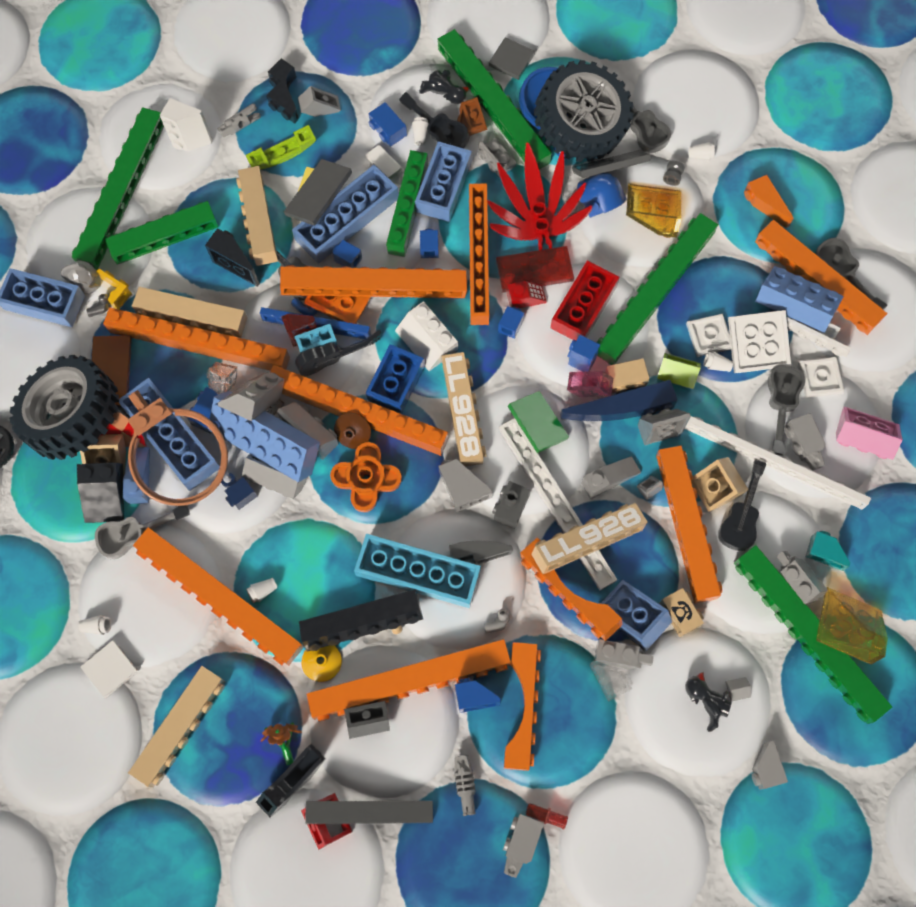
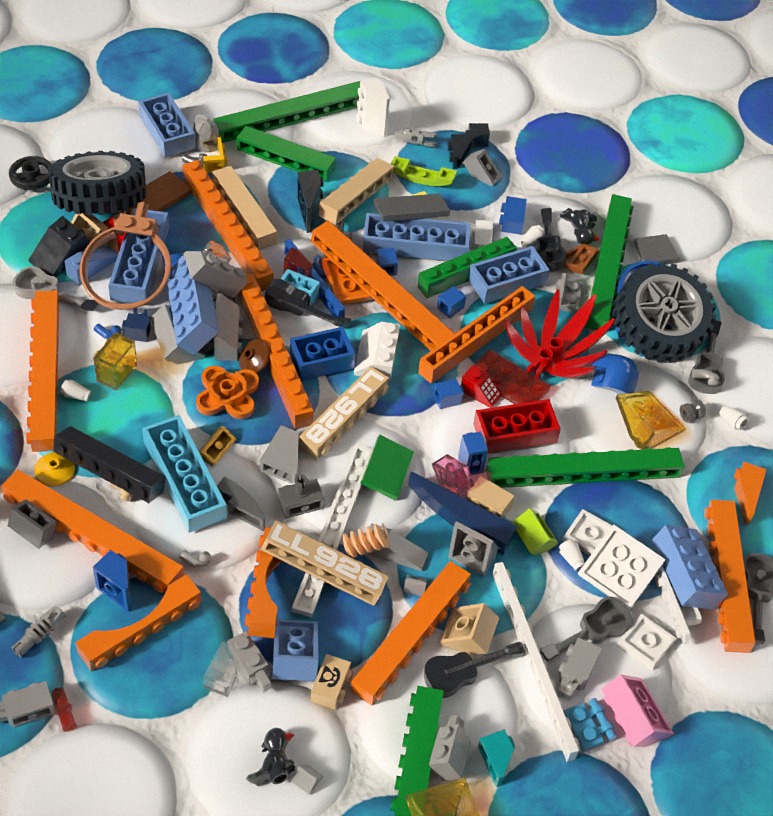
camera: 40 degrees right, 20 degrees down
dark grey tile [572,150,651,178] -> none
none -> blue arm [93,323,122,339]
none -> clear yellow brick [93,332,137,390]
none -> pearl gold slope [199,425,236,466]
none -> light nougat piece [343,523,390,558]
none -> dark azure plate [563,698,617,752]
none -> light grey arm [692,369,719,386]

